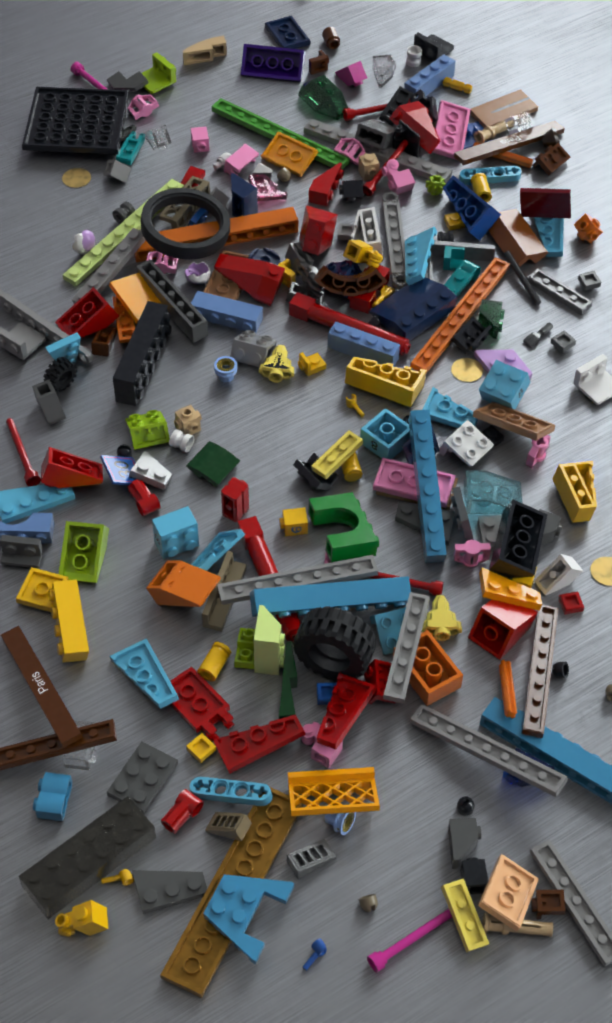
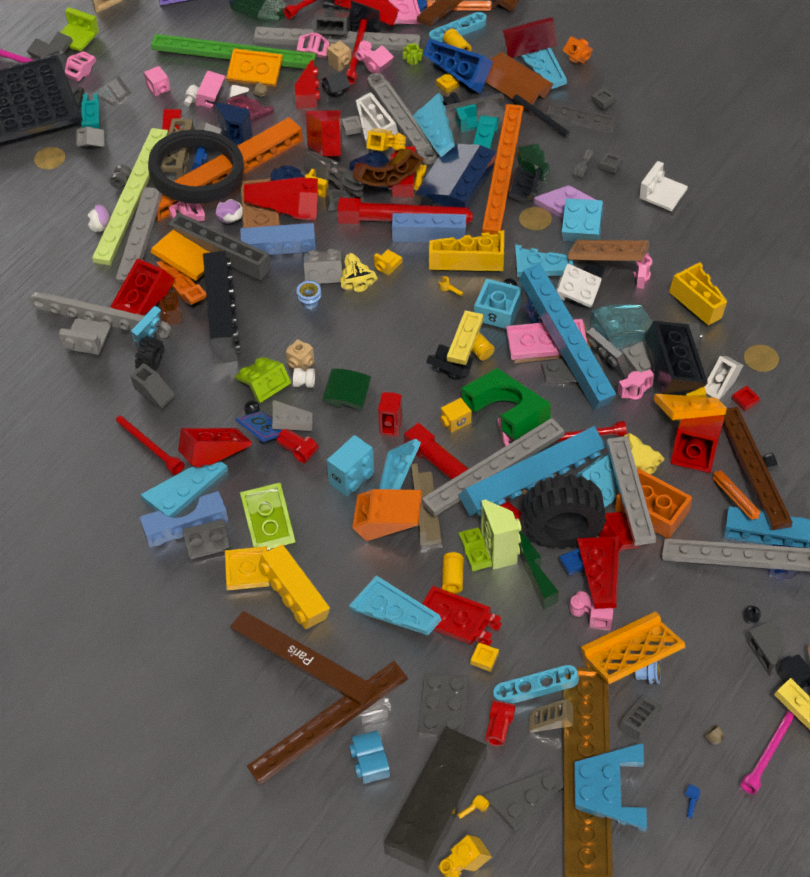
camera: 20 degrees left, 0 degrees up
red wing [212,715,306,774] -> none

